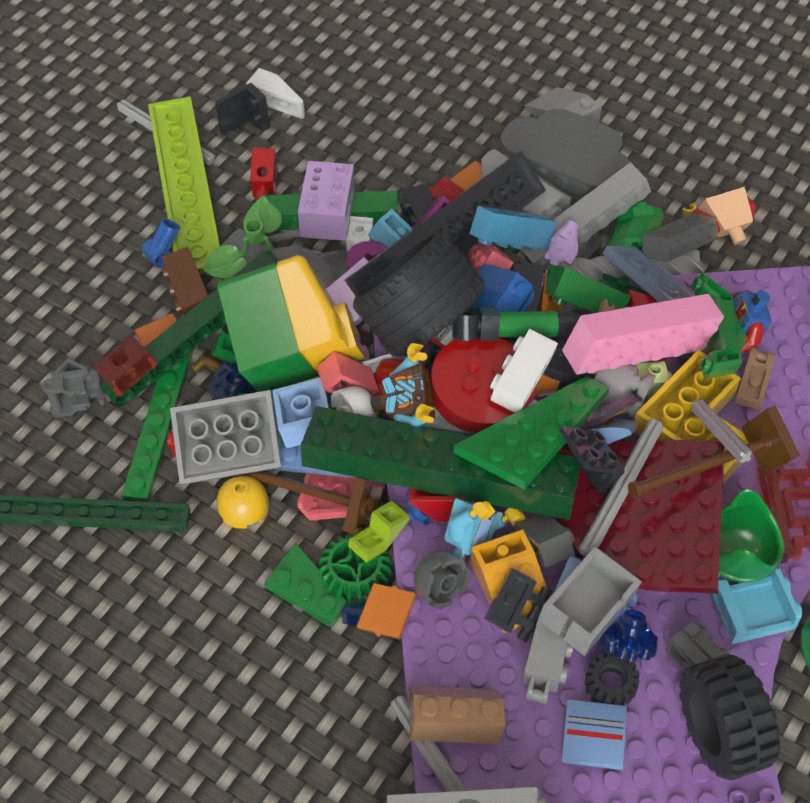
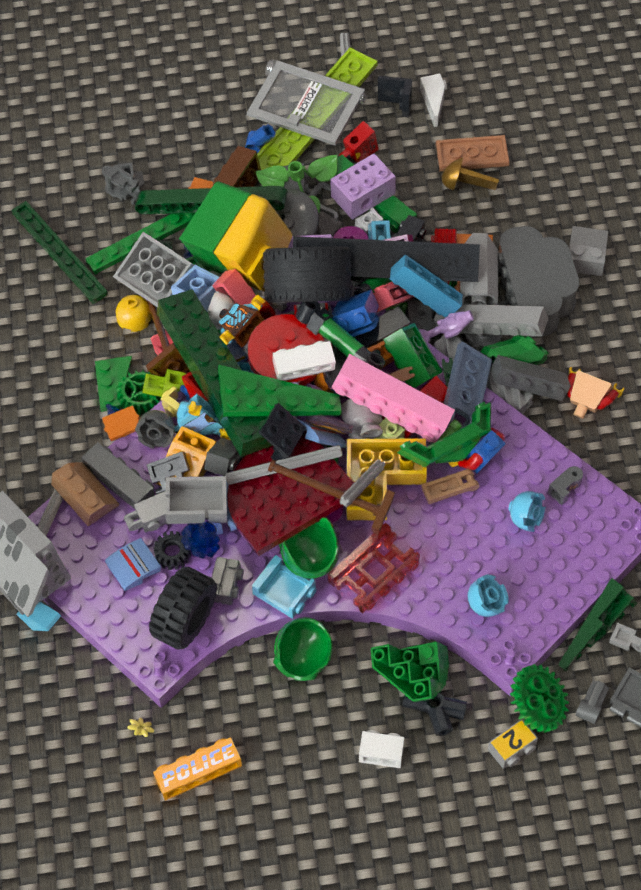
camera: 50 degrees right, 5 degrees up
clear red brick [93,335,158,397] -> none
none -> dark grey brick [81,442,155,509]
none -> light yellow bracket [161,386,180,418]
none -> door [247,59,367,146]
none -> nougat plate [436,135,509,172]
none -> pearl gold piece [442,157,499,190]

